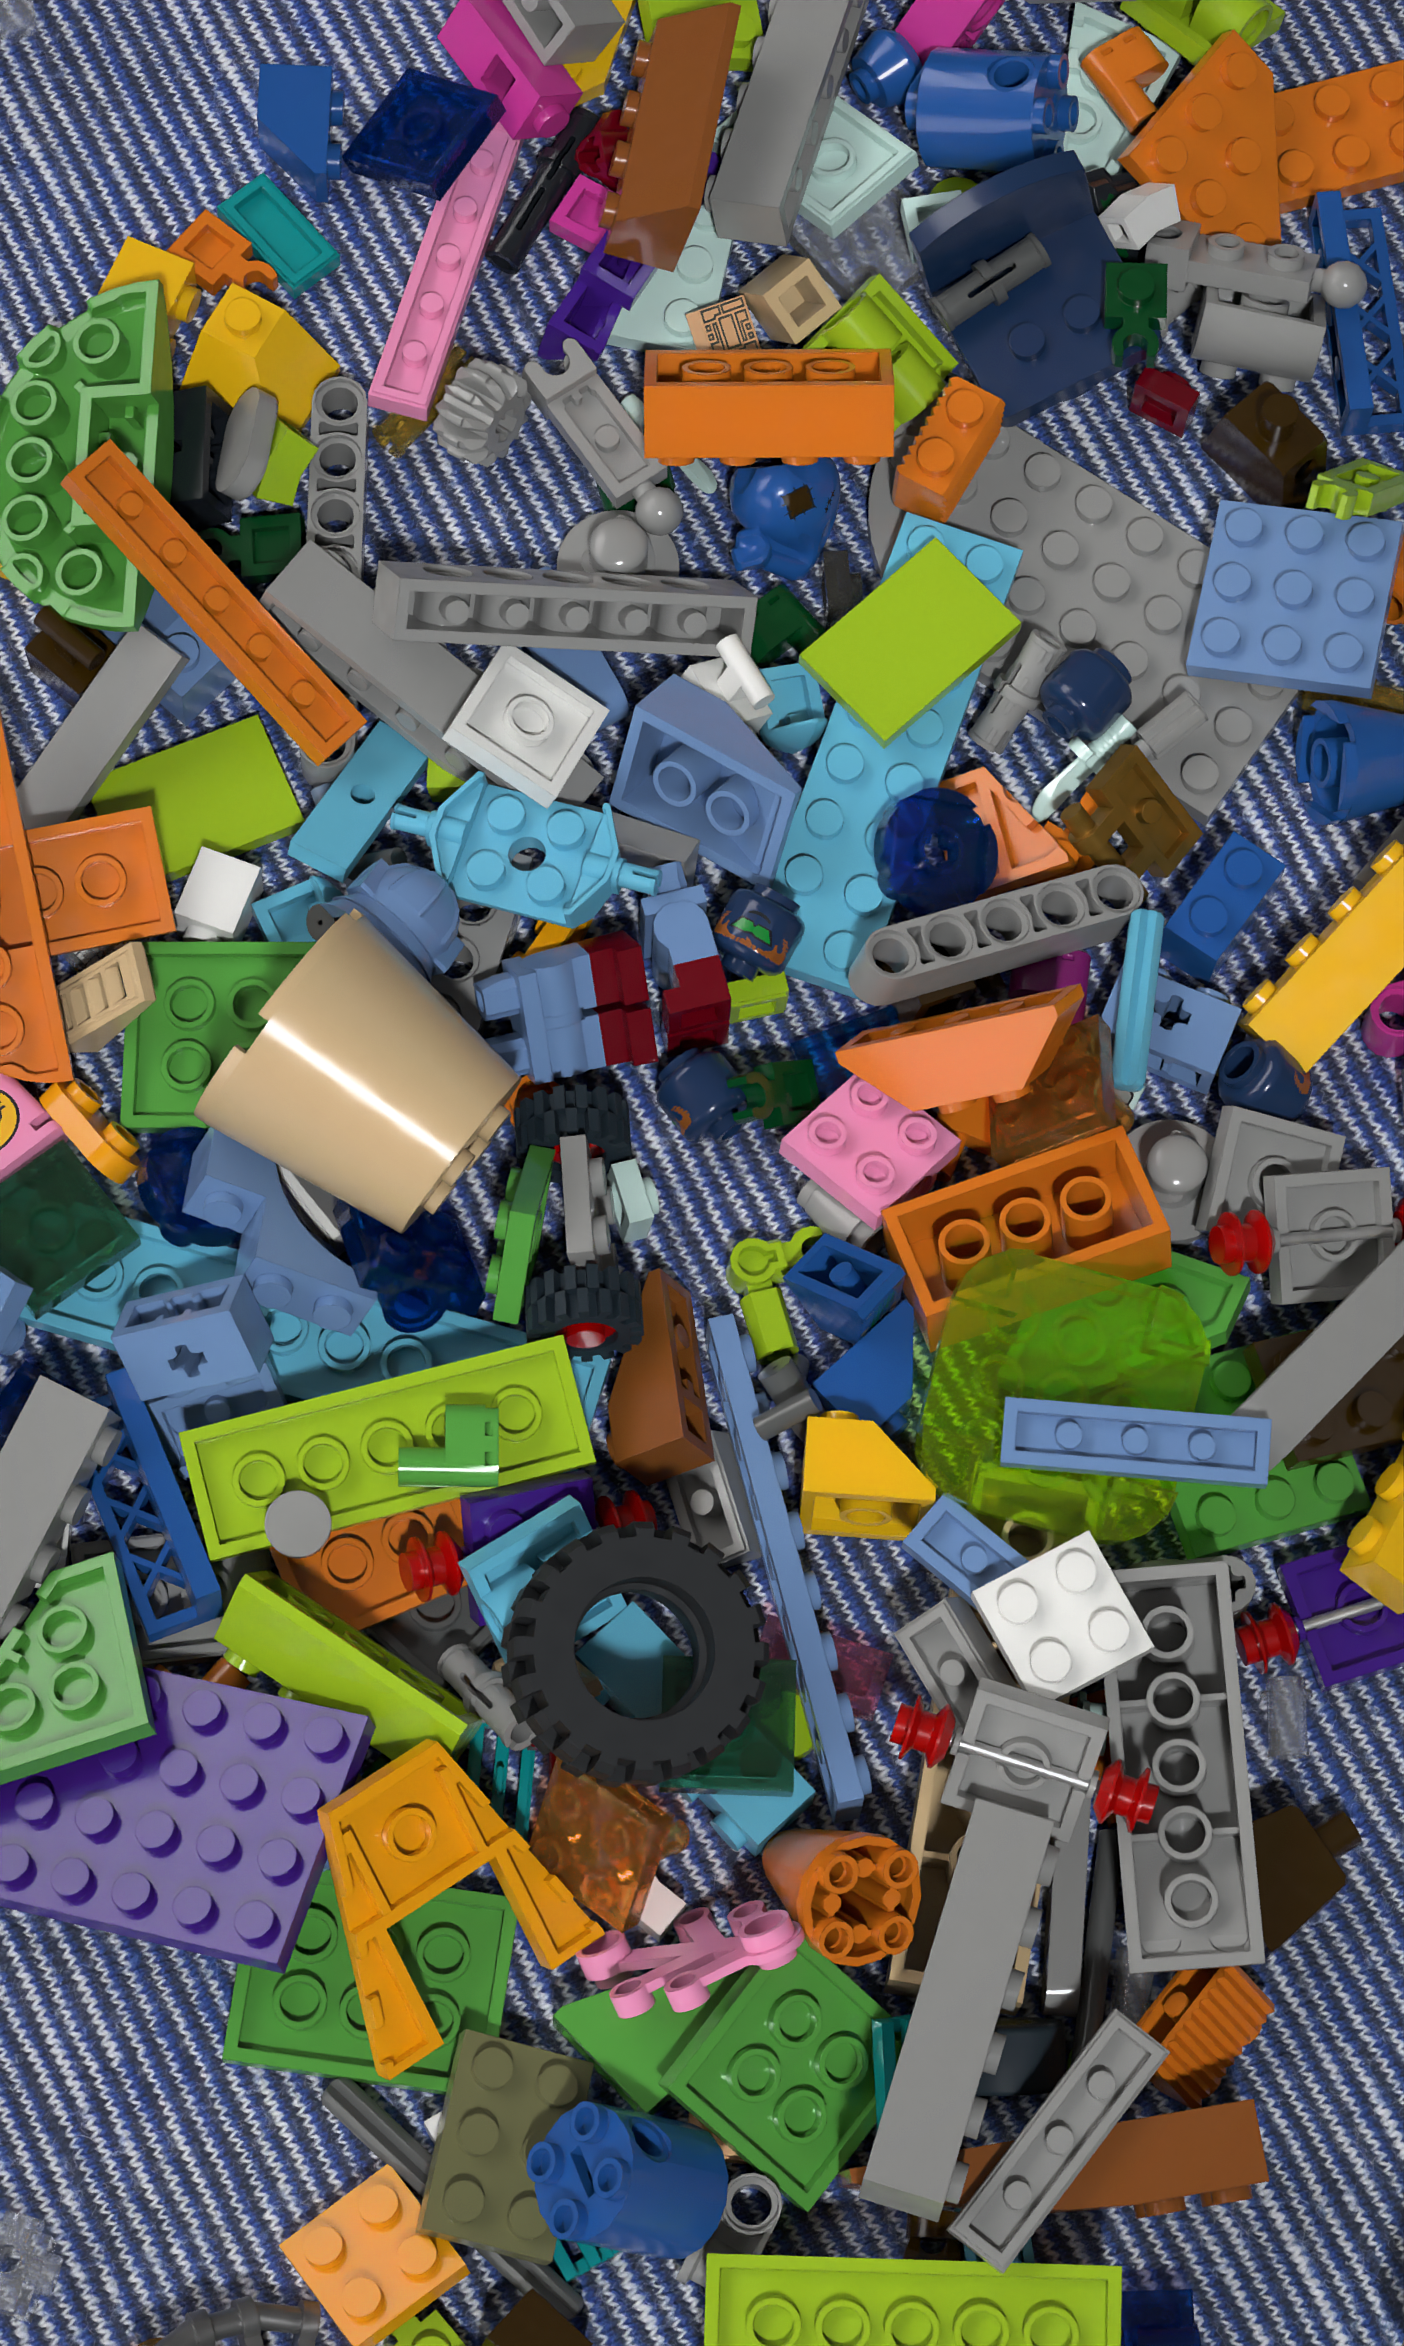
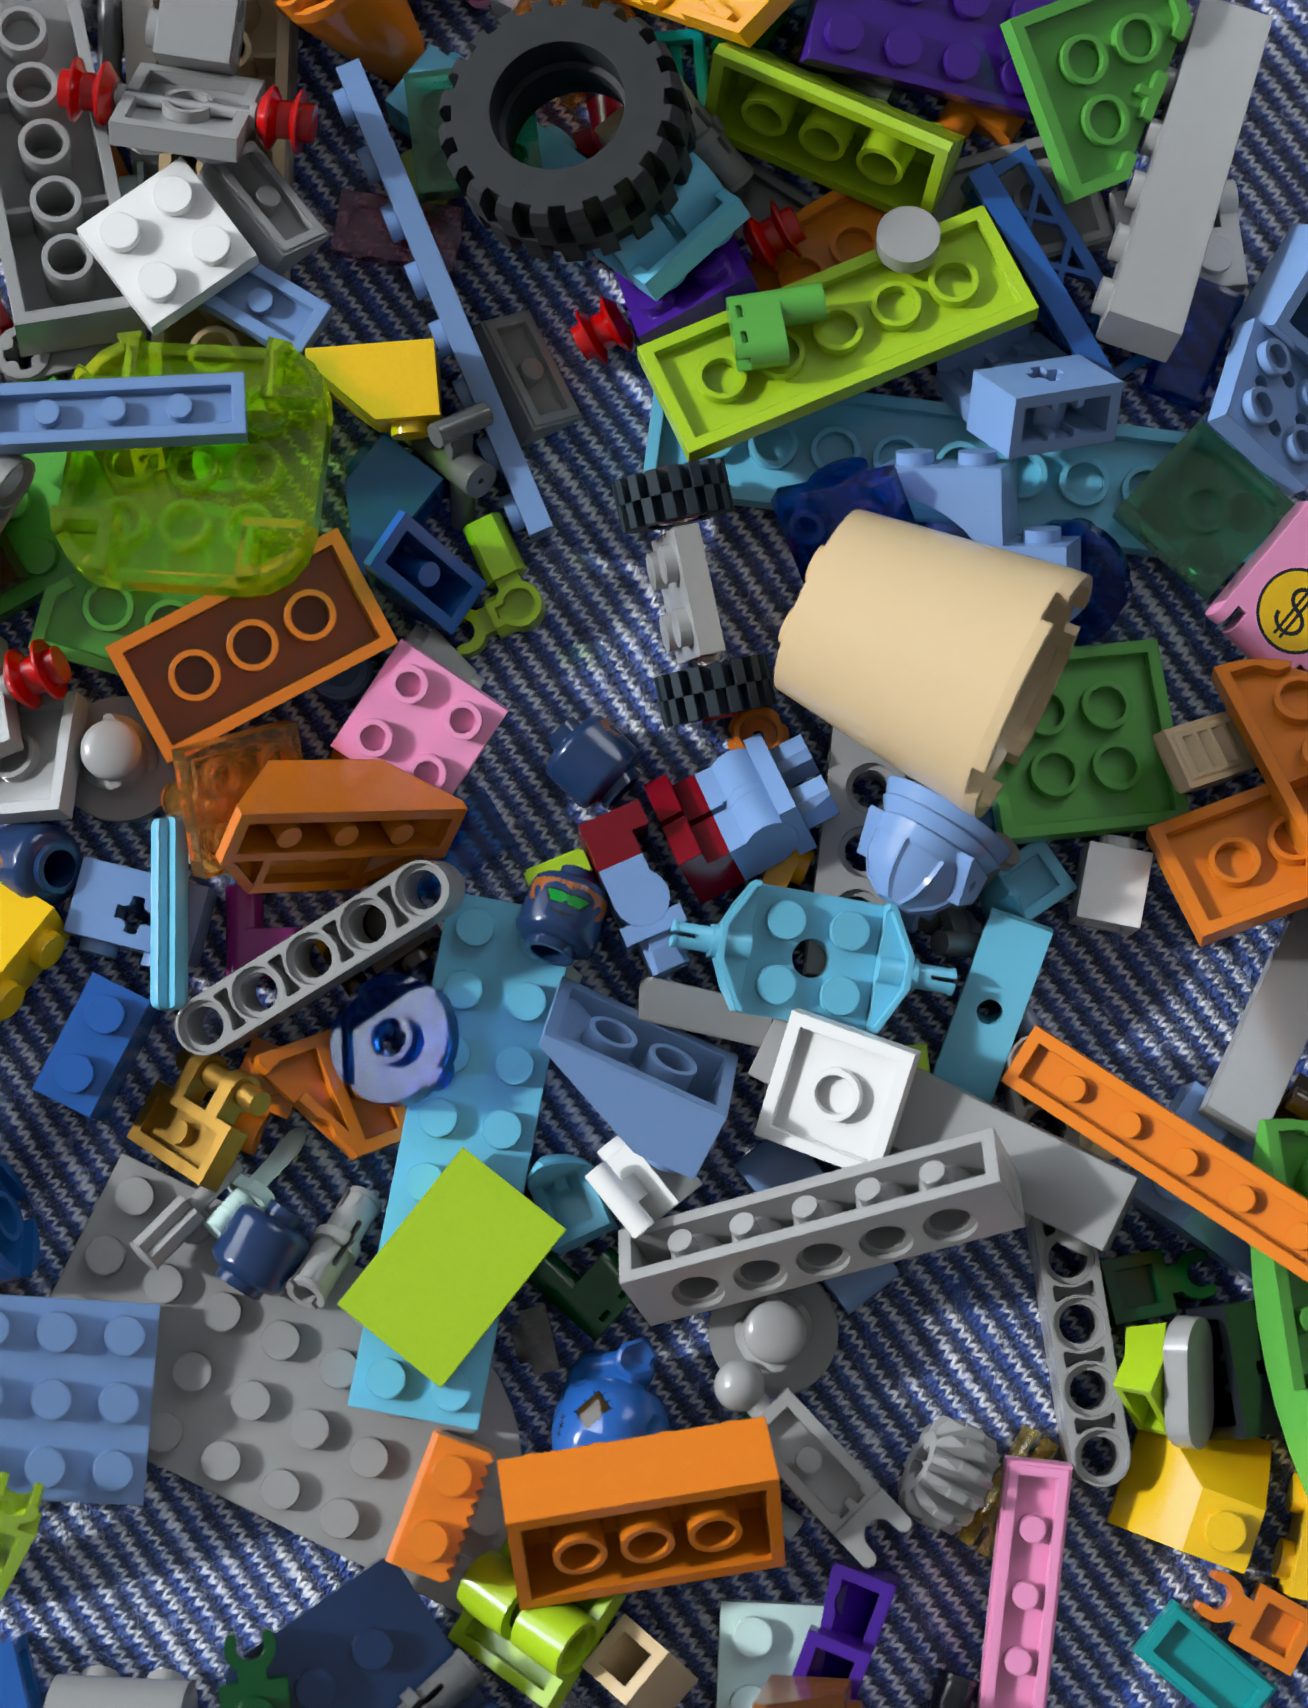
camera: 175 degrees right, 10 degrees up
light orange plate [39,1078,141,1184] -> none
lime tile [90,714,305,883] -> none
bright green plate [485,1145,555,1325] -> none
light aqua plate [606,1158,659,1244] -> none
dark orange slope [606,1268,715,1486] -> none
light nougat tile [685,295,761,350] -> none
dark green plate [727,1059,821,1130] -> none
dark red plate [1129,367,1200,438] -> none
dark brown torso [1201,381,1327,509] -> none

